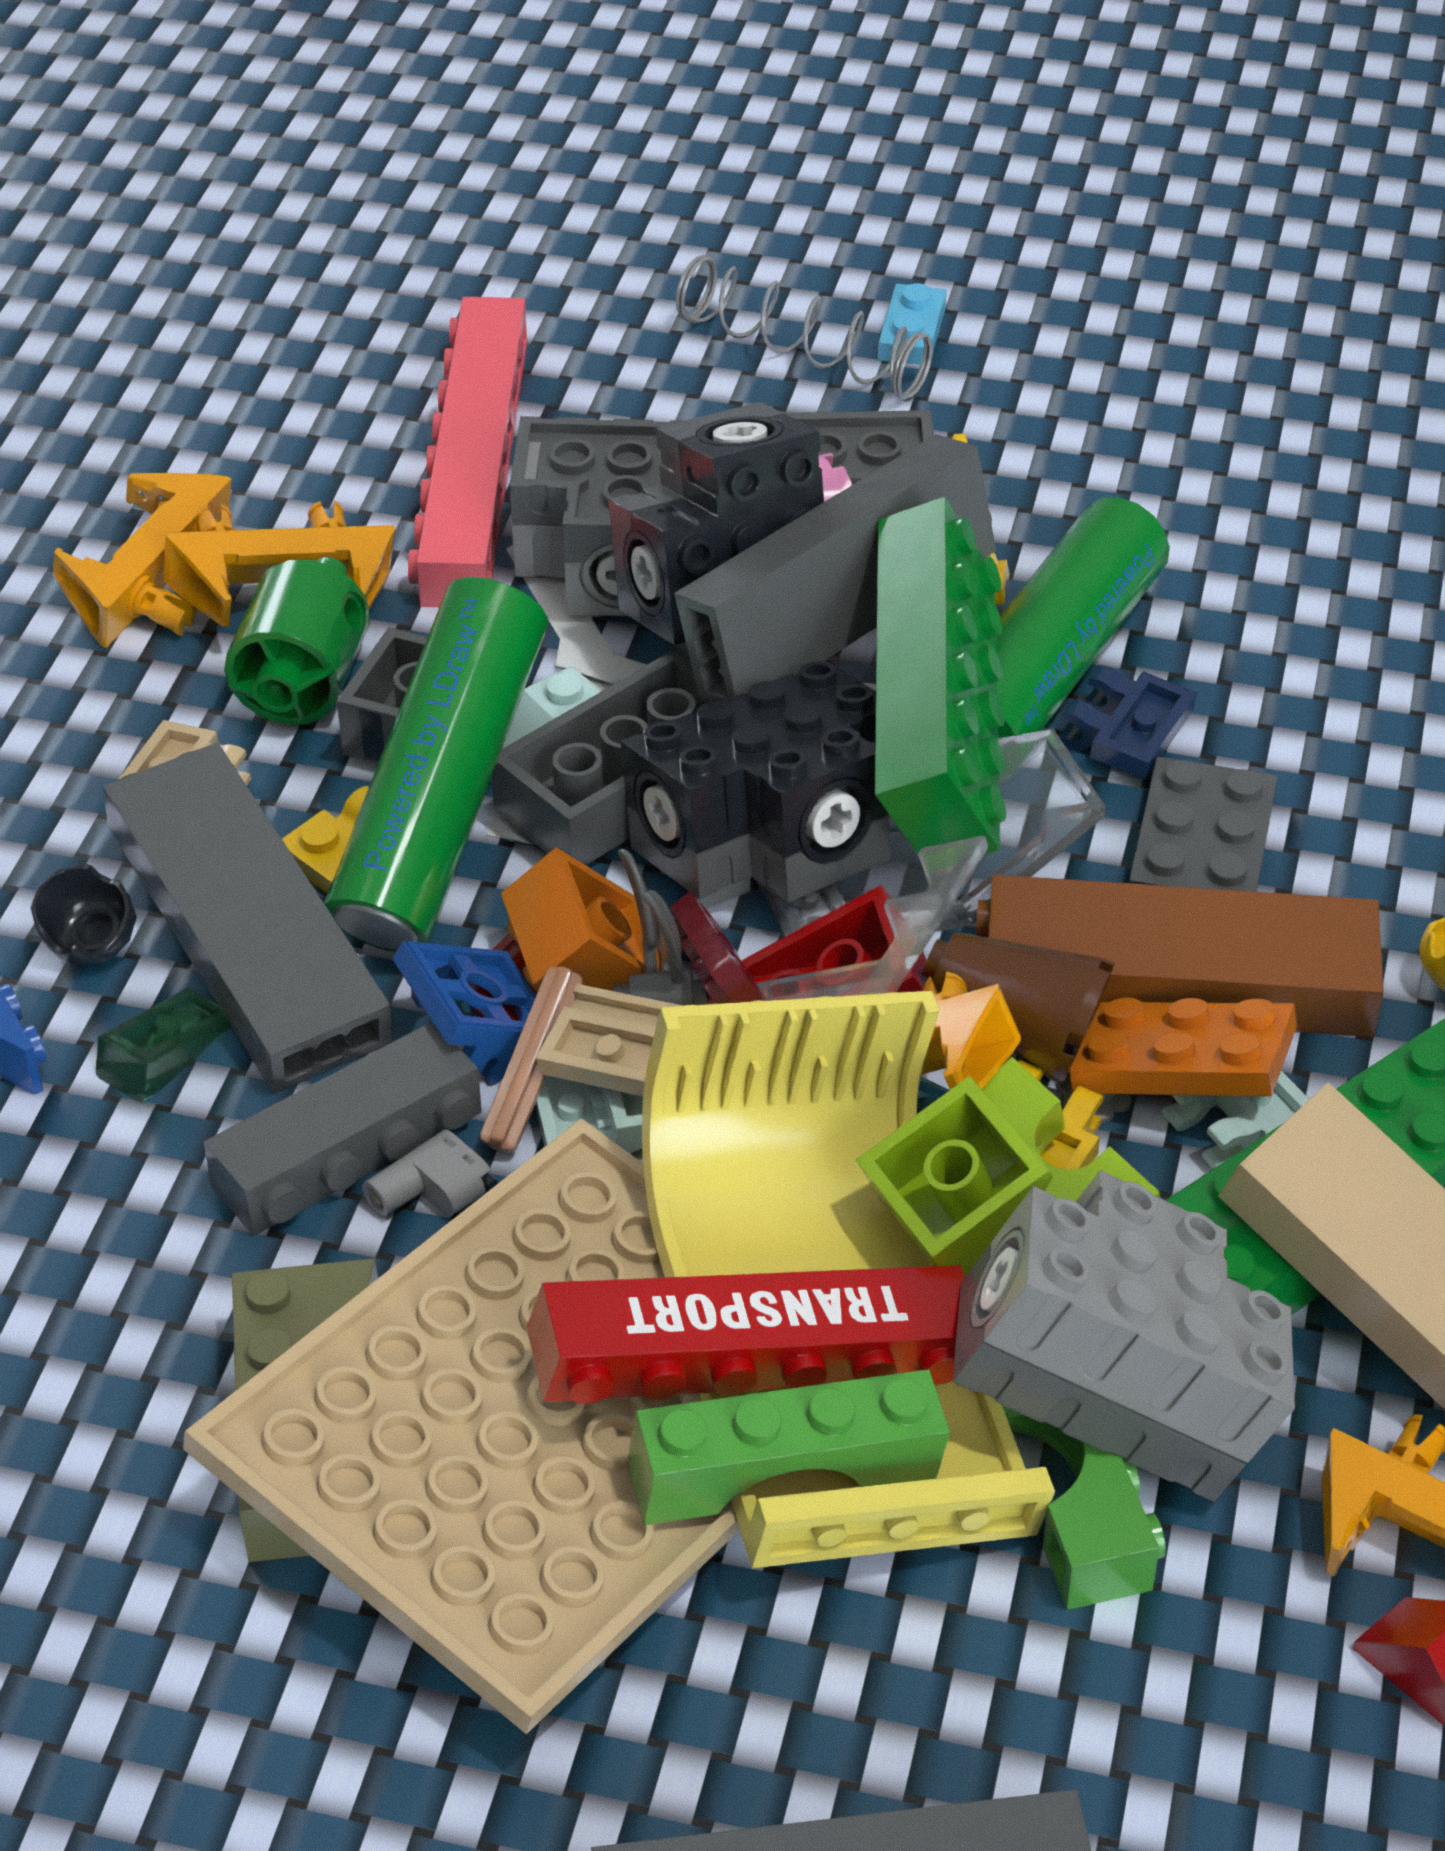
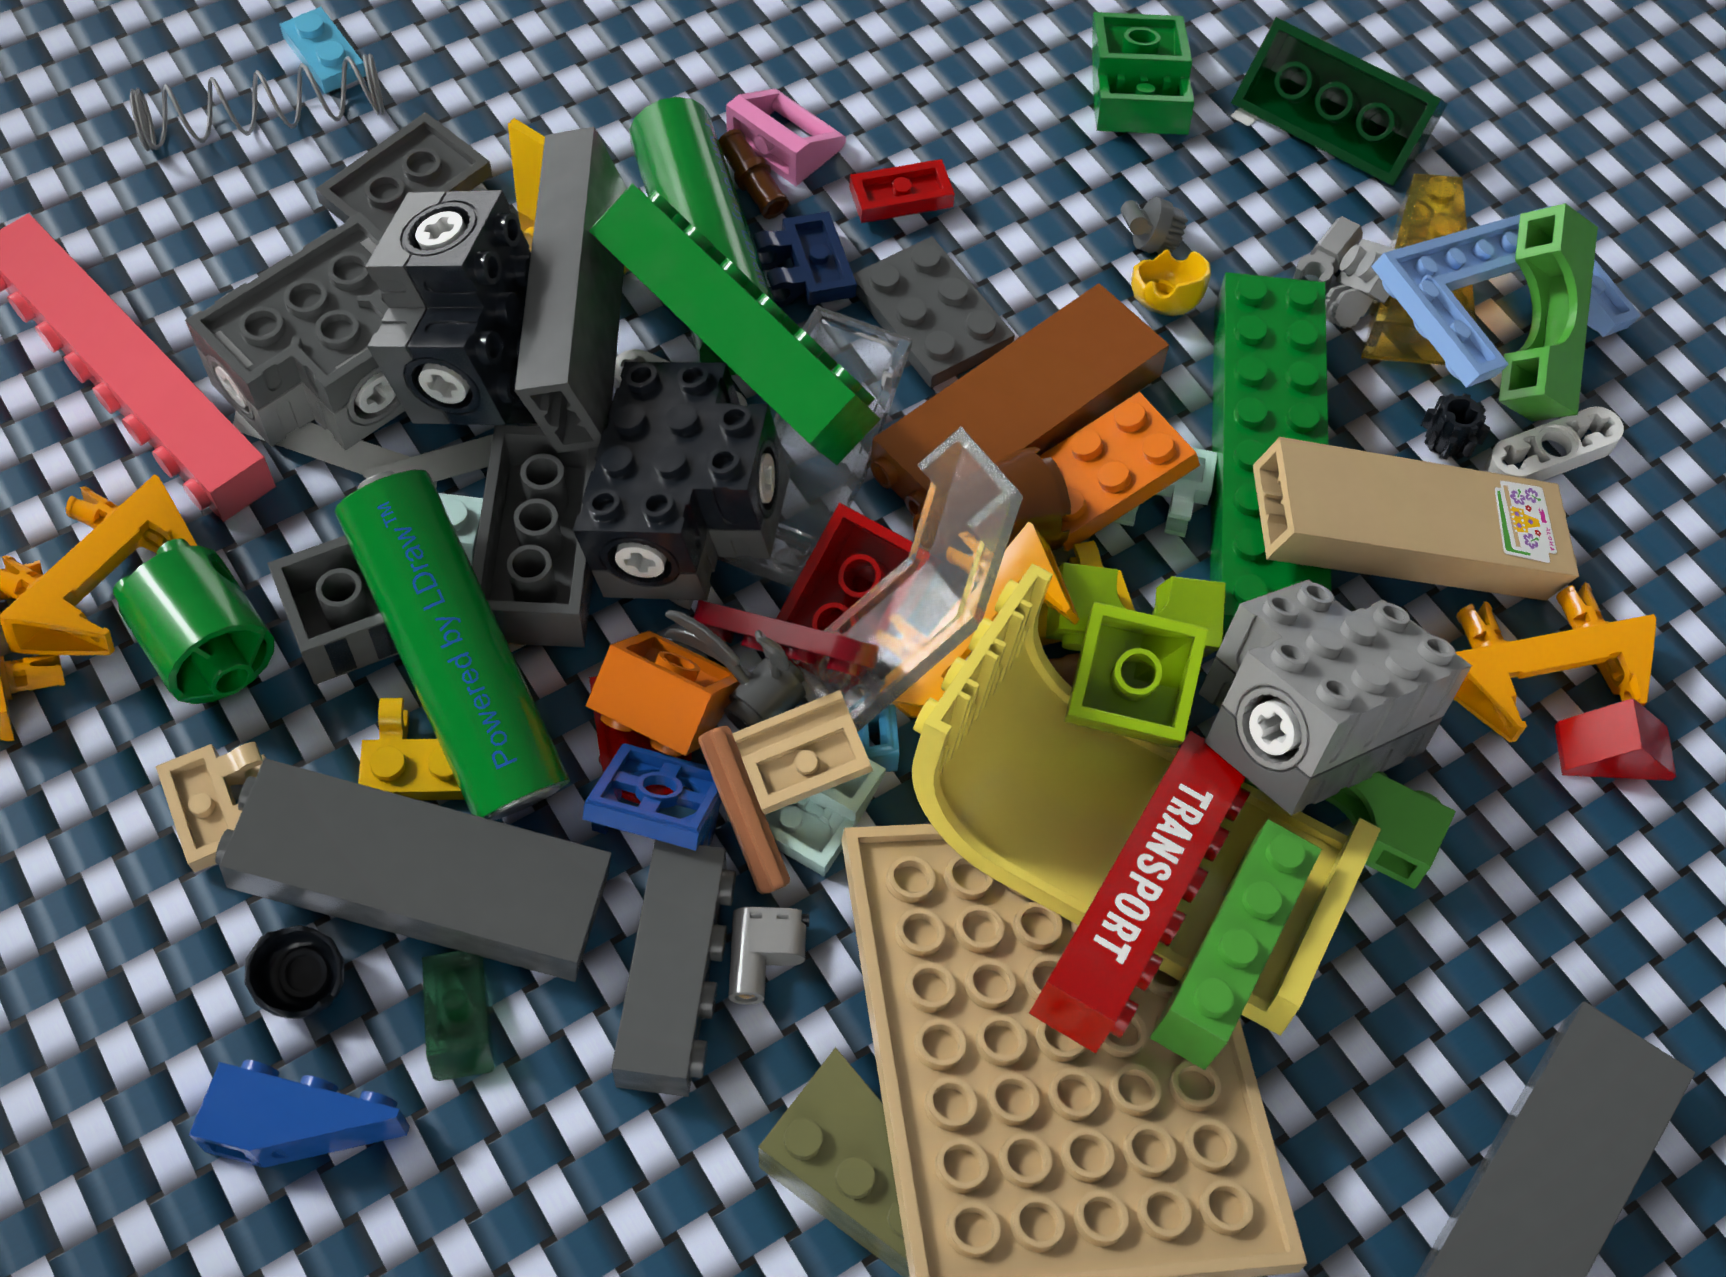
camera: 50 degrees left, 15 degrees up
none -> reddish brown pin [718,129,789,219]
none -> bright pink tile [726,89,846,186]
none -> red plate [849,159,955,223]

